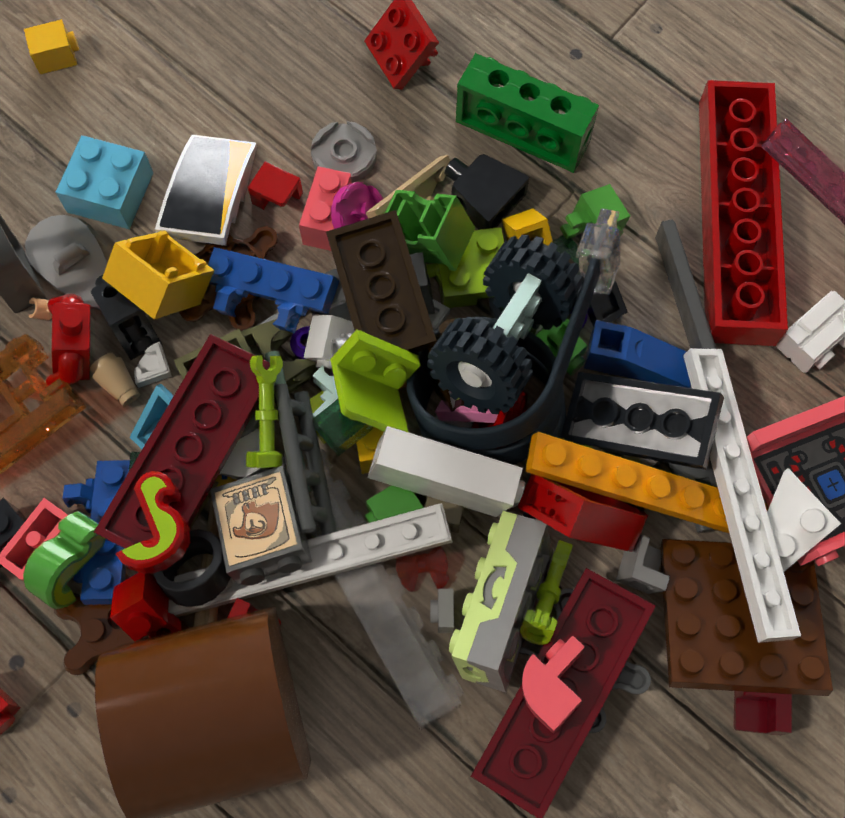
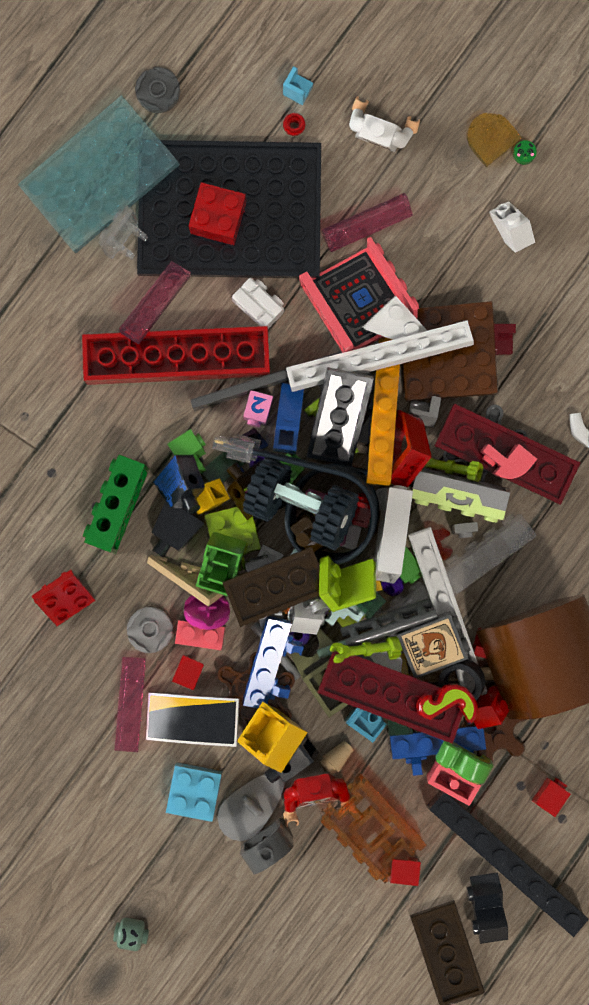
camera: 100 degrees left, 15 degrees up
yellow brick [24,19,79,74] -> none
white tile [134,341,172,388] -> none
none -> clear pink tile [114,657,147,752]
none -> black torso [153,455,205,514]
none -> bright pink brick [243,390,273,428]
none -> dark purple plate [381,577,403,596]

